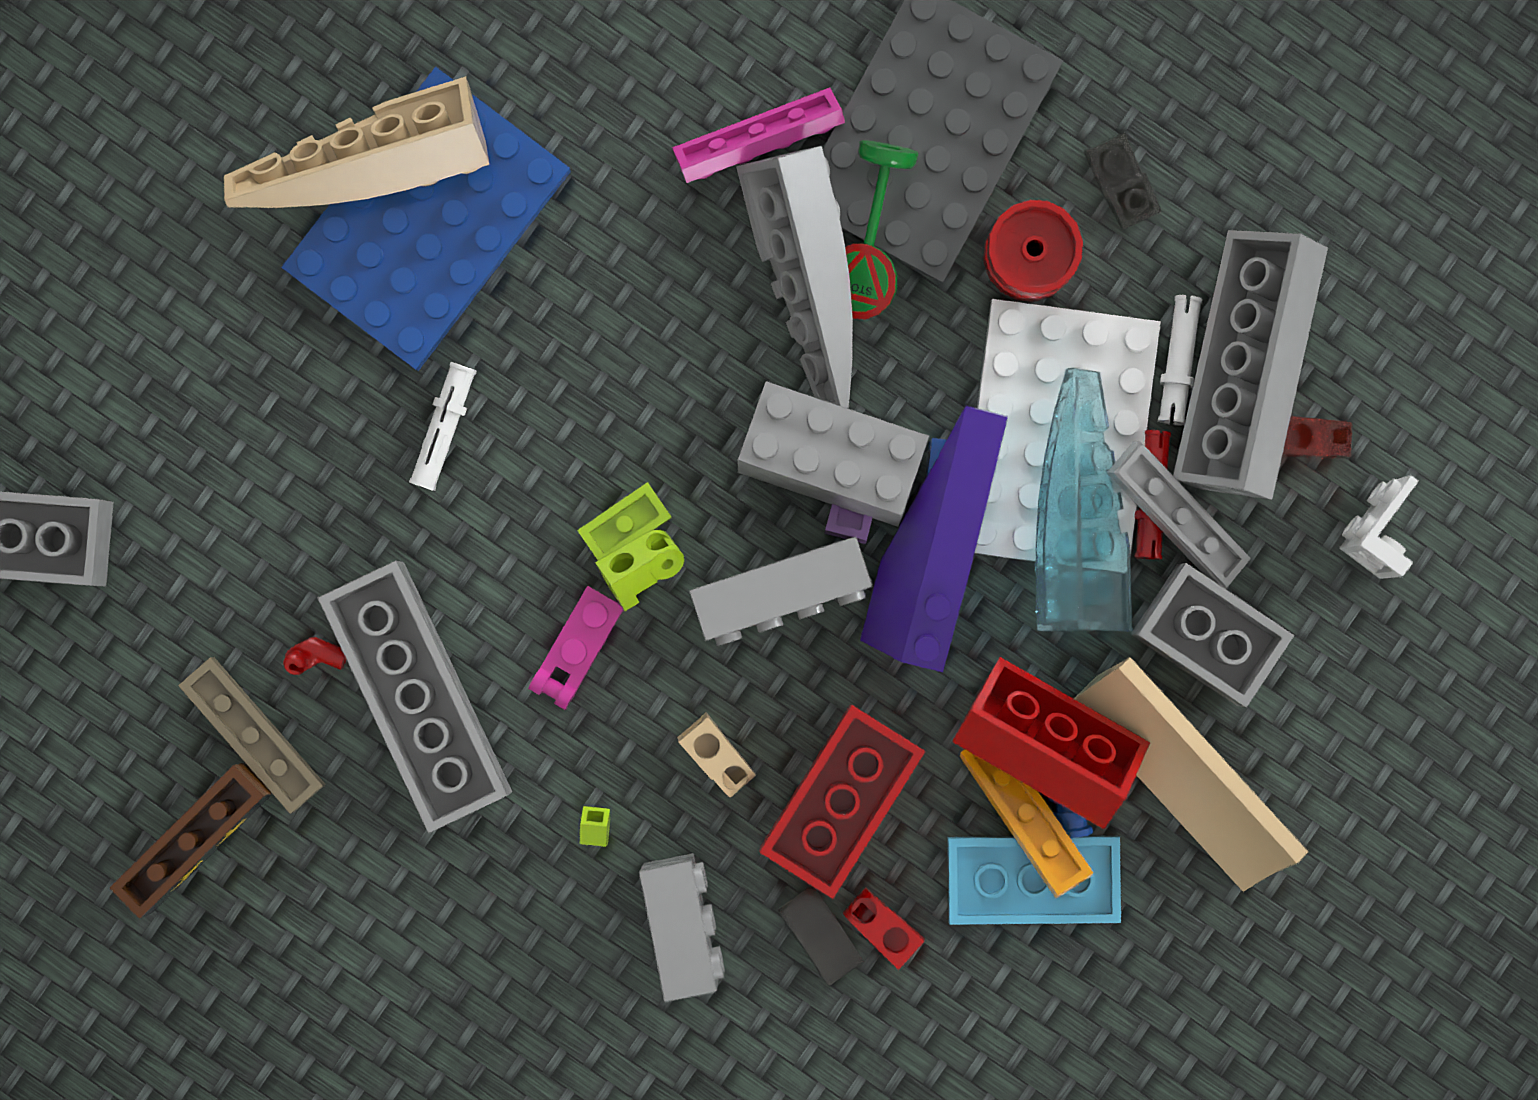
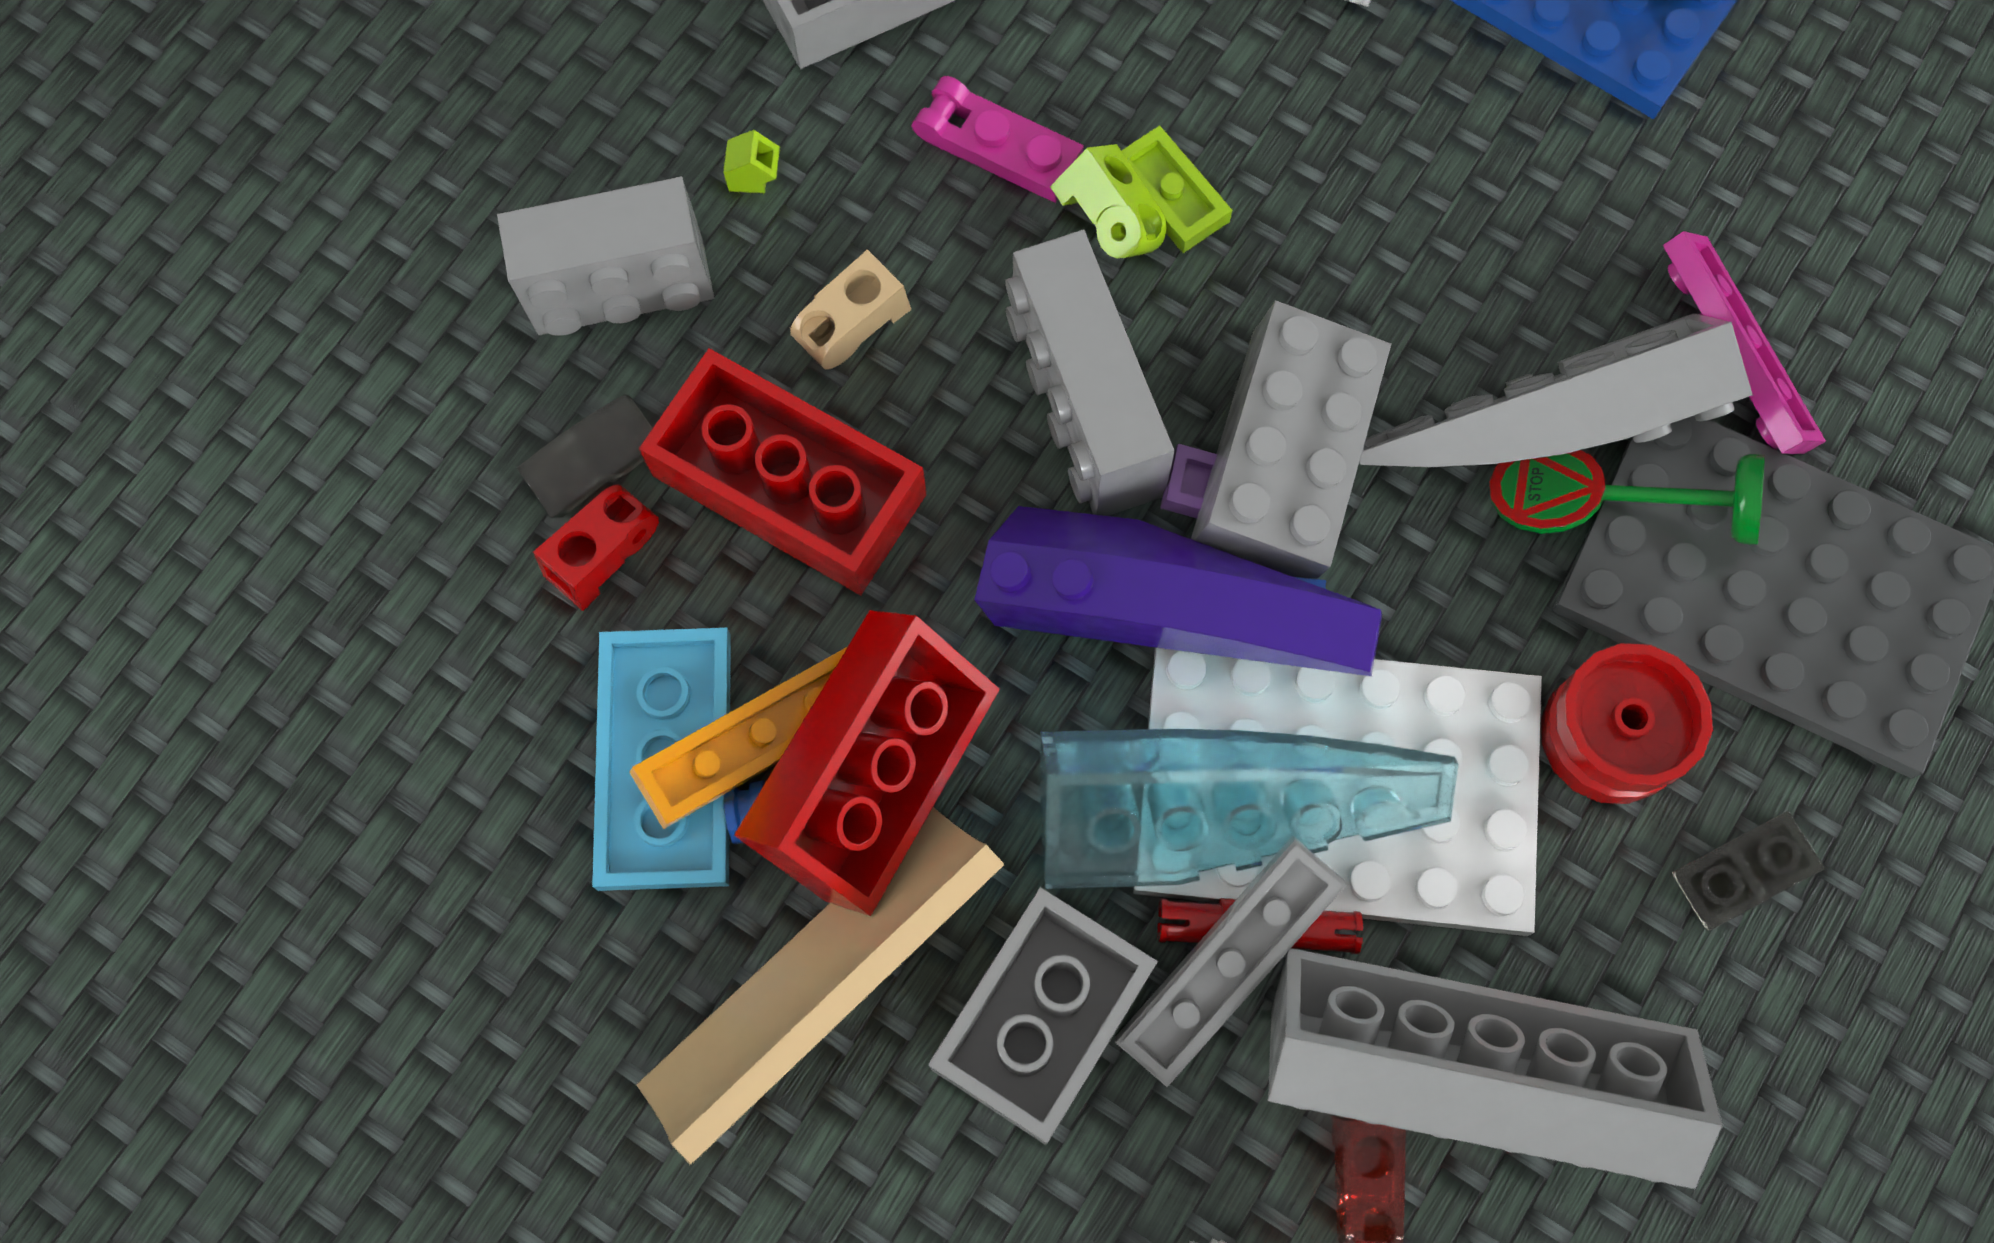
camera: 90 degrees right, 15 degrees down
white pin [1158,295,1203,425] -> none

